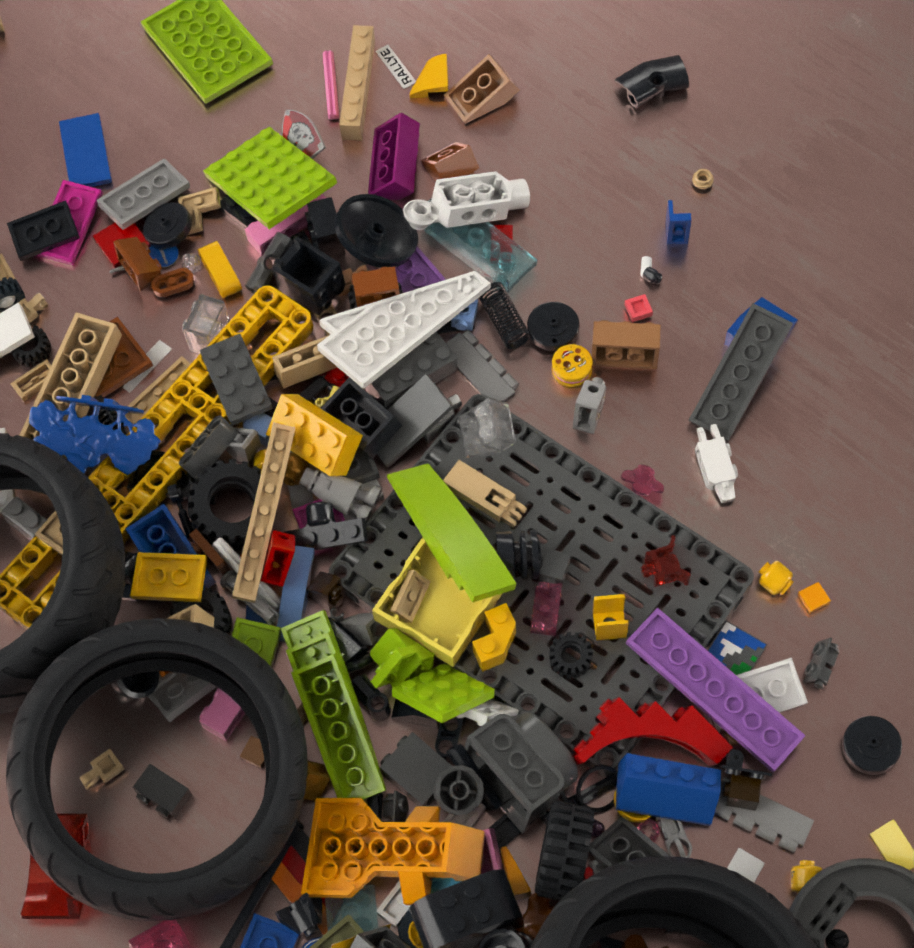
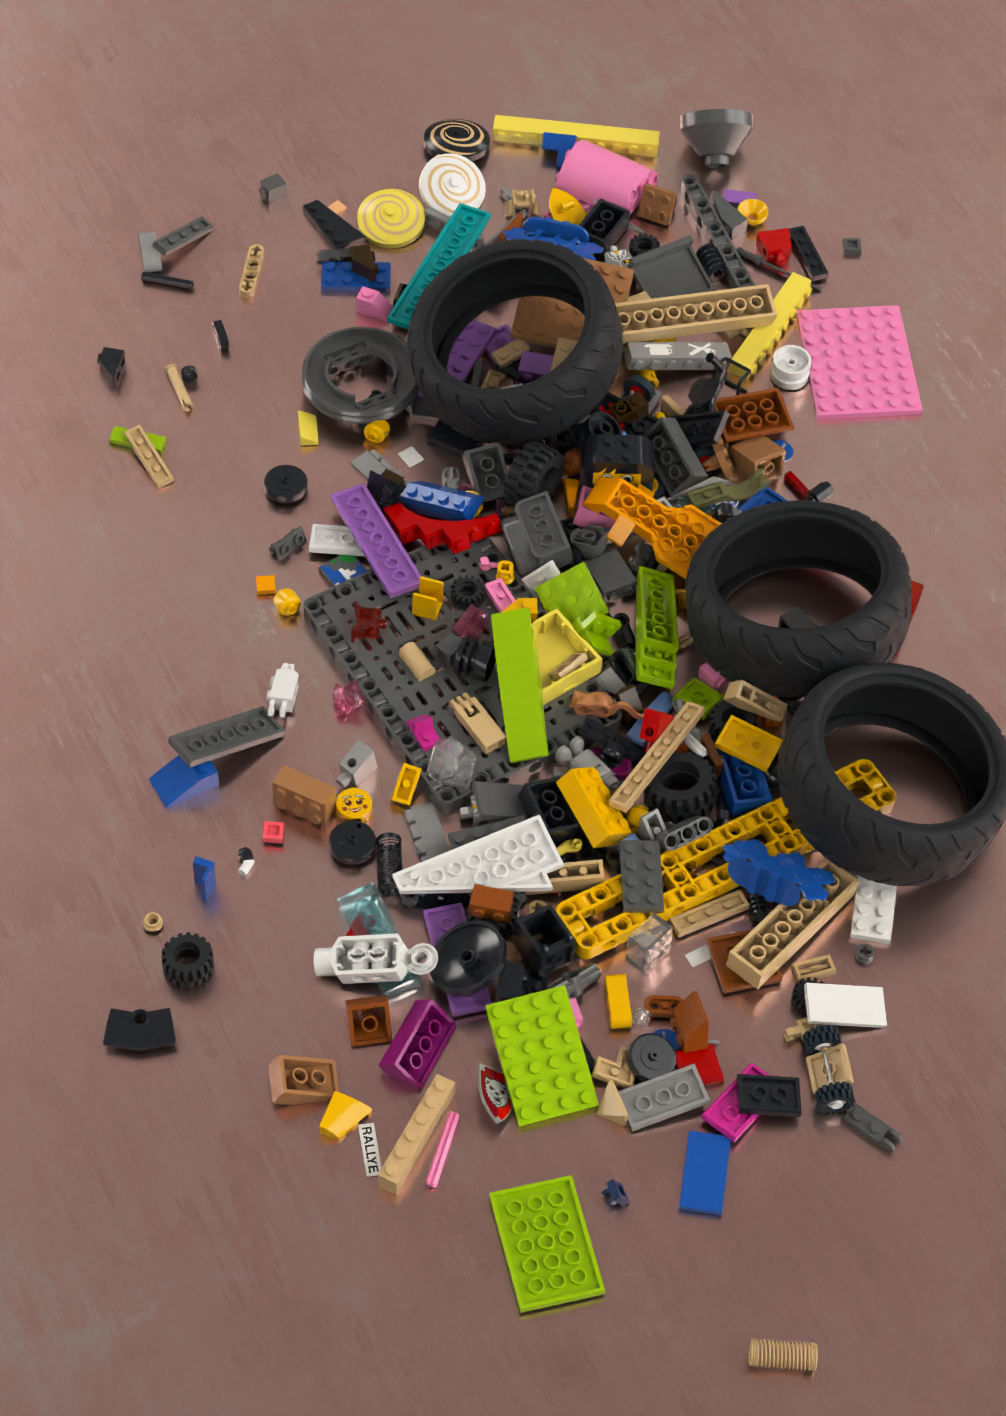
camera: 165 degrees left, 10 degrees down
none -> black tyre [161,932,214,989]
none -> yellow slope [390,762,422,806]
none -> tan brick [399,642,436,682]
none -> dark pink slope [407,714,441,752]
none -> bright pink hand [479,557,498,572]
none -> bright pink plate [484,578,515,613]
none -> yellow bush [496,560,514,585]
none -> nougat animal [569,690,644,720]
none -> tan slope [596,1080,628,1126]
none -> dark blue tile [602,1179,630,1206]

